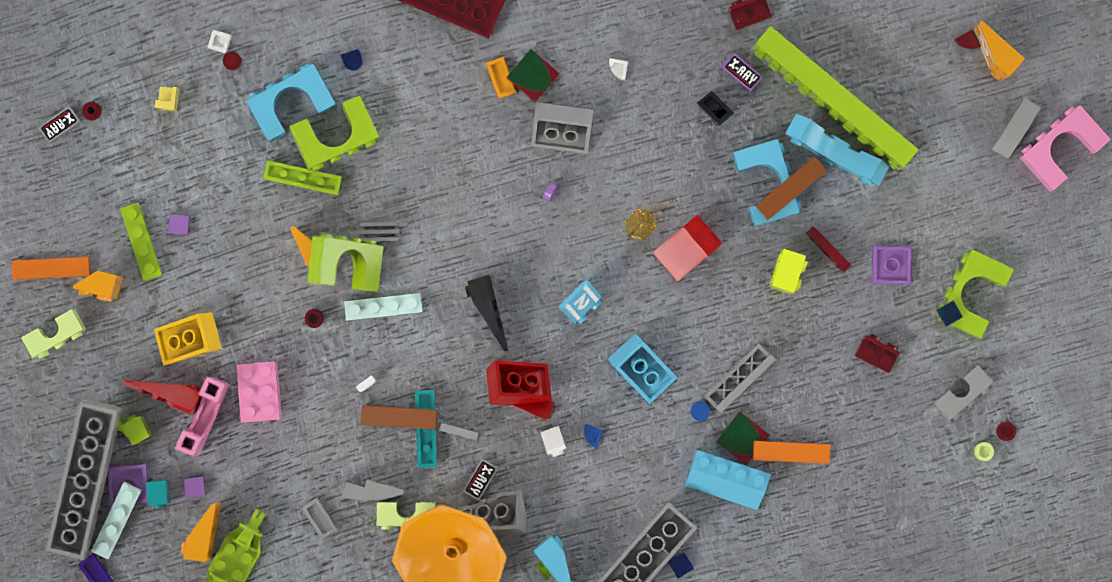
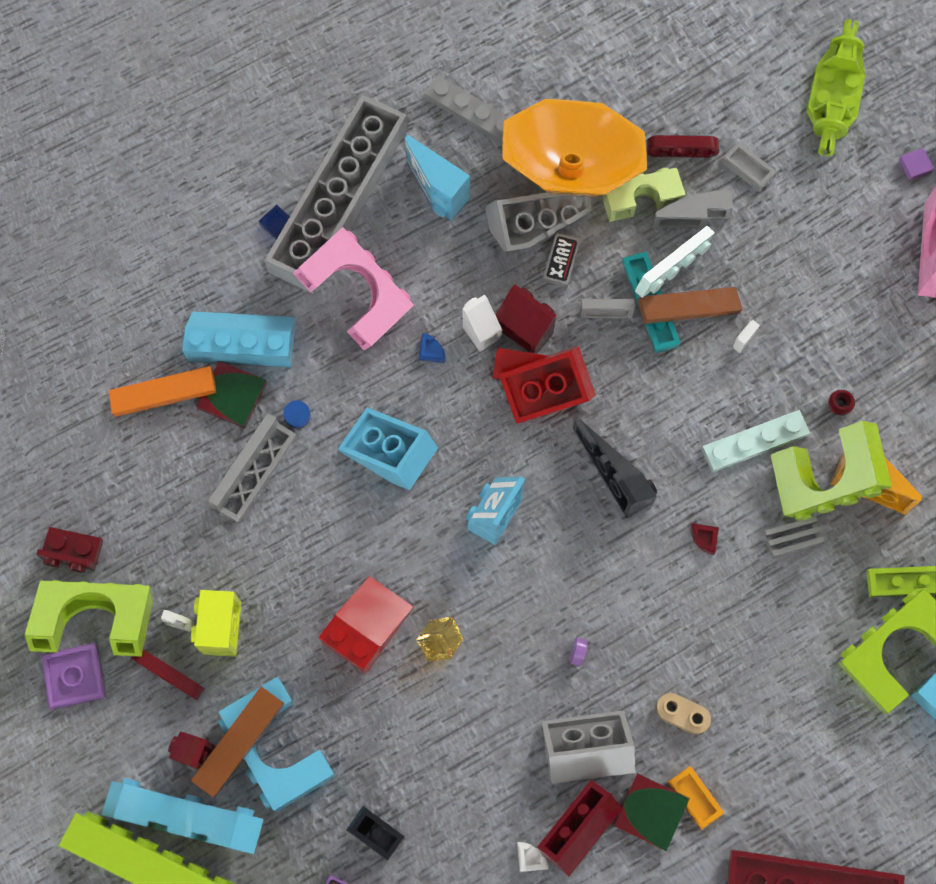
camera: 165 degrees right, 15 degrees down
light orange slope [181,502,221,562] -> none
bright pink brick [236,361,282,423] -> none
clear blue tile [341,49,363,71] -> none
none -> lime arch [25,580,153,657]
none -> white tile [161,610,195,632]
none -> dark red slope [168,731,216,770]
none -> bright pink arch [293,227,414,350]
none -> dark red slope [496,284,556,354]
none -> dark red brick [537,780,622,876]
none -> light aqua plate [635,226,714,298]
none -> dark red beam [646,135,720,158]
none -> tan plate [656,693,711,735]
none -> dark red tile [691,523,719,555]

